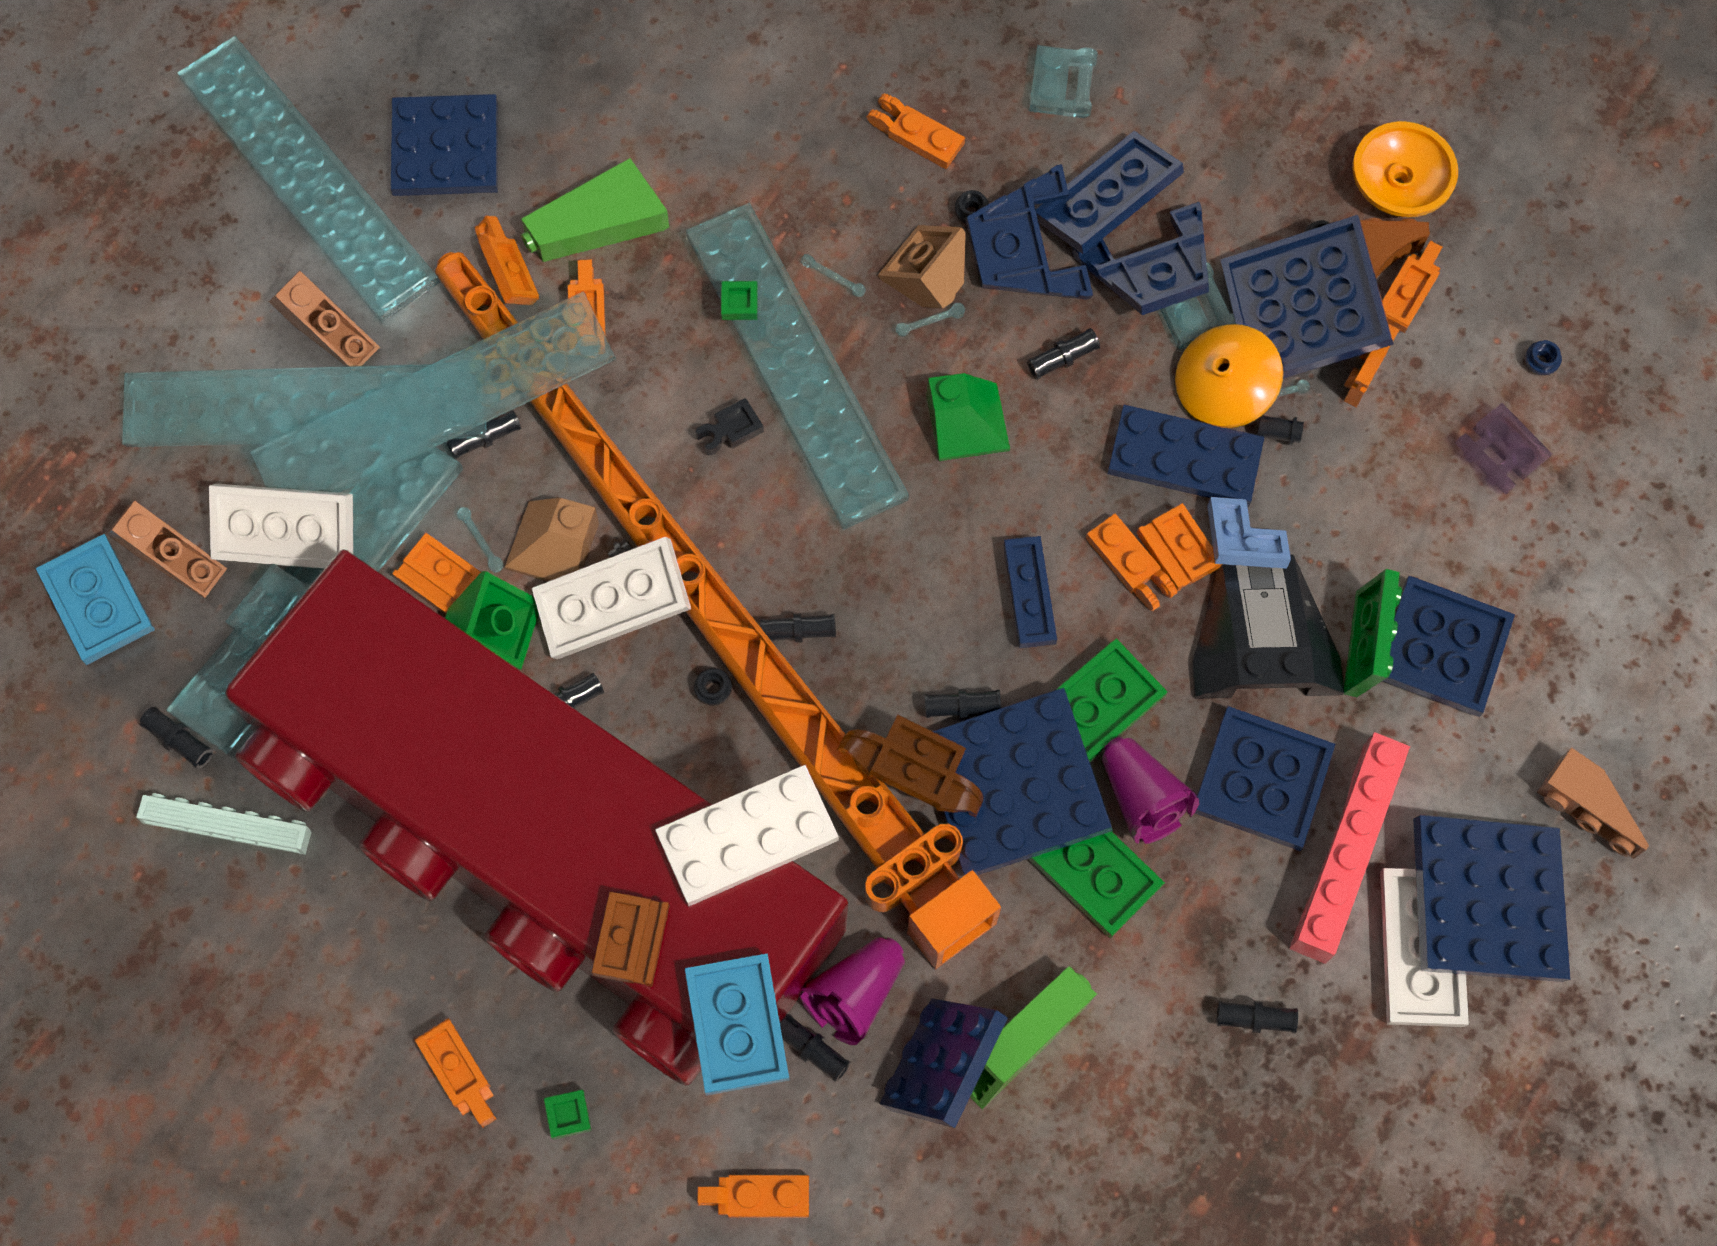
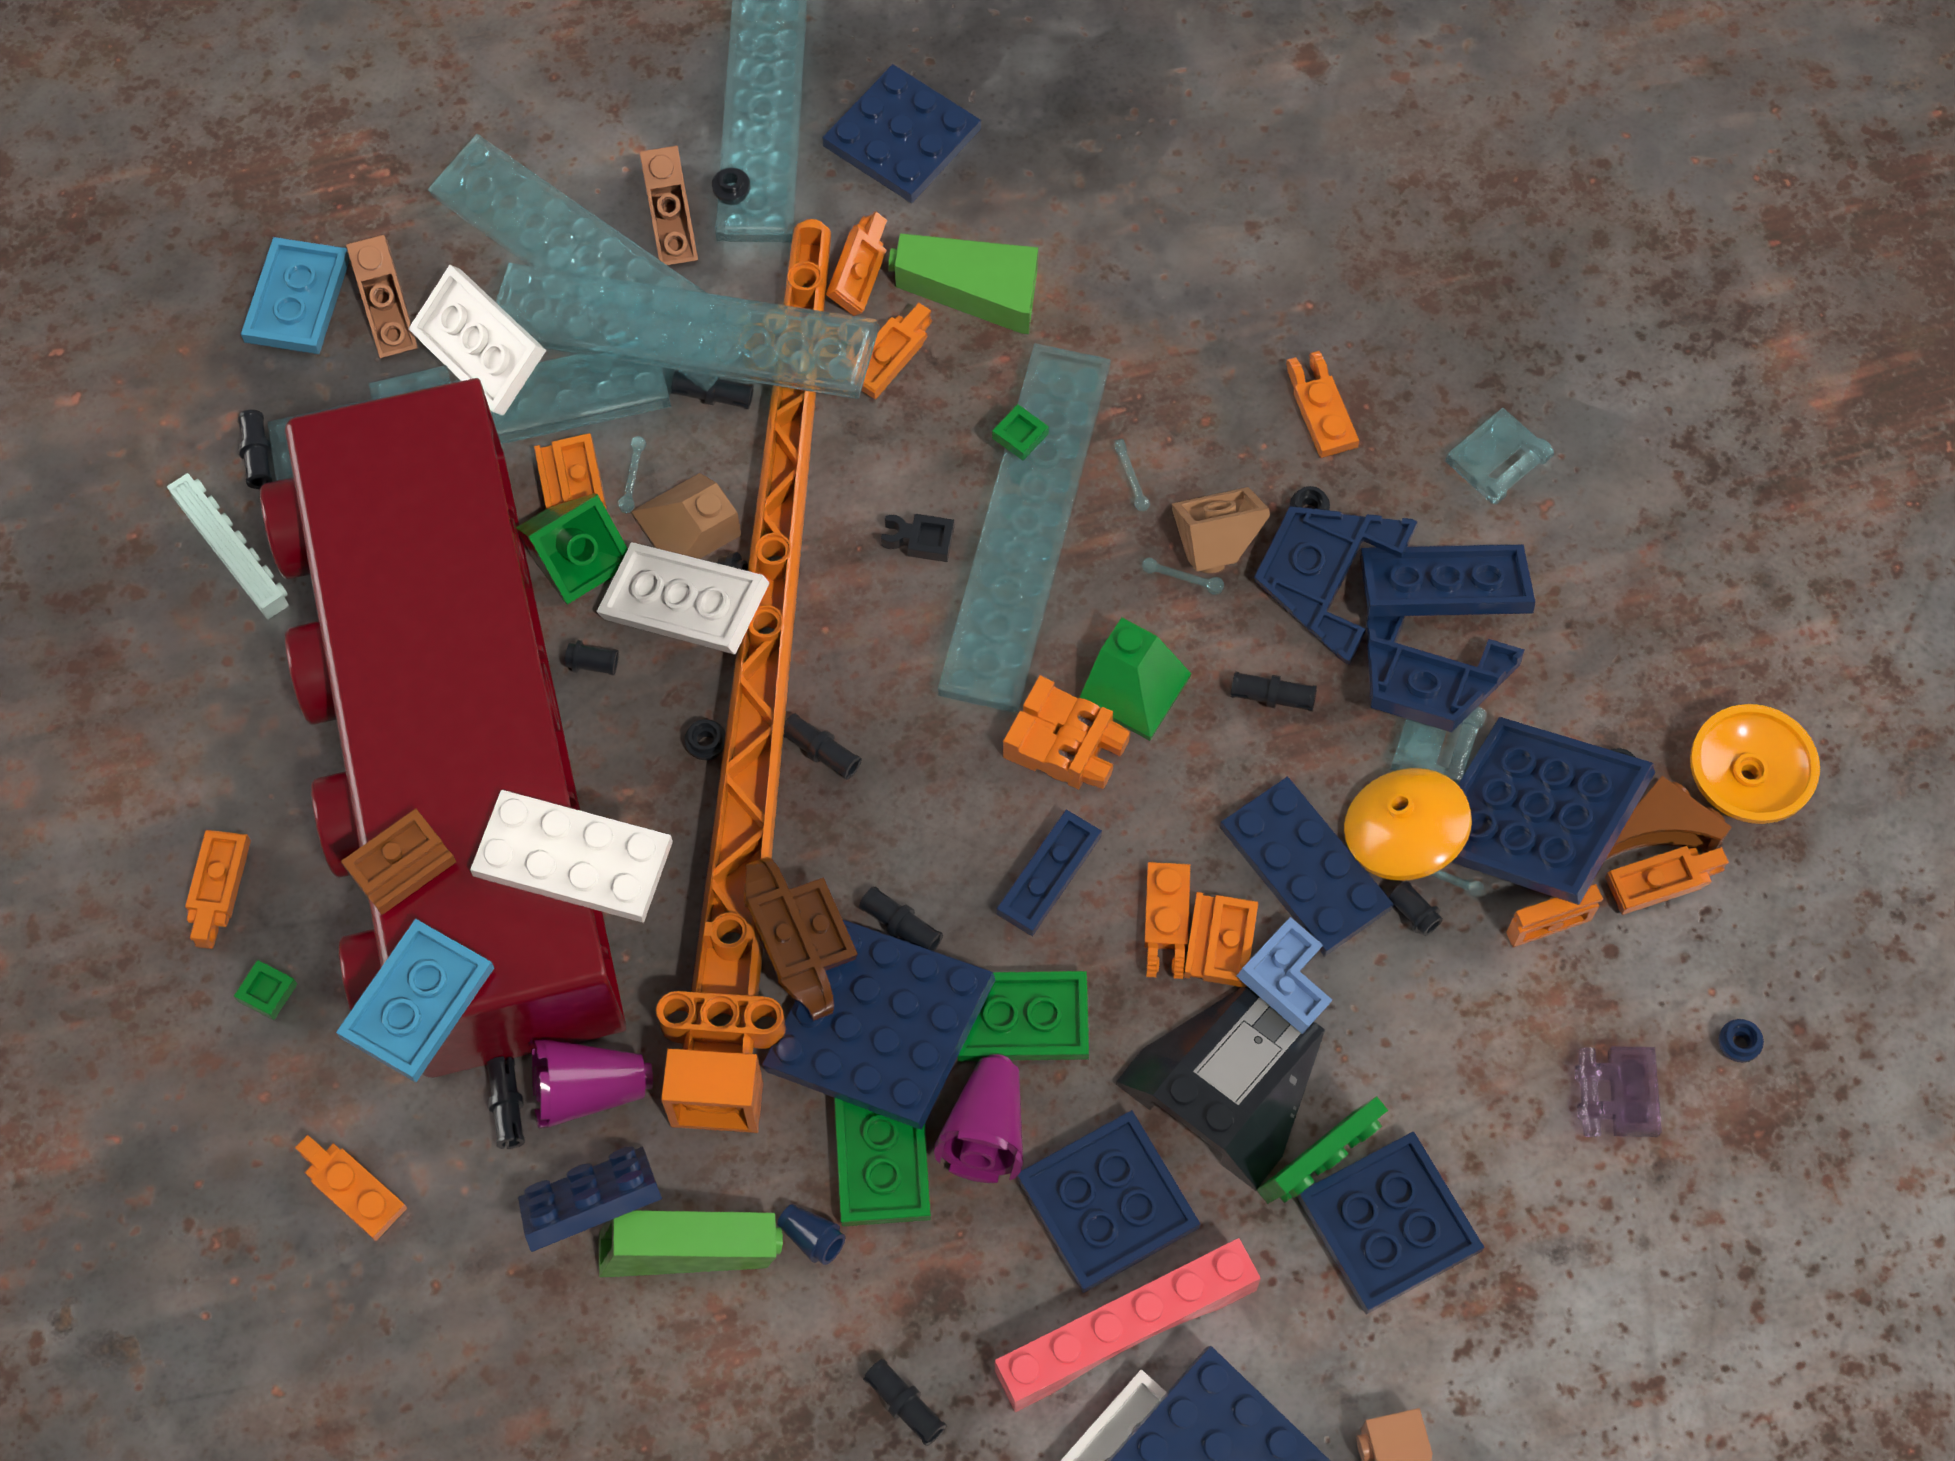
camera: 45 degrees right, 5 degrees down
none -> black plate [712,168,751,205]
none -> dark blue cone [777,1204,846,1265]
none -> orange hips [1003,675,1130,790]

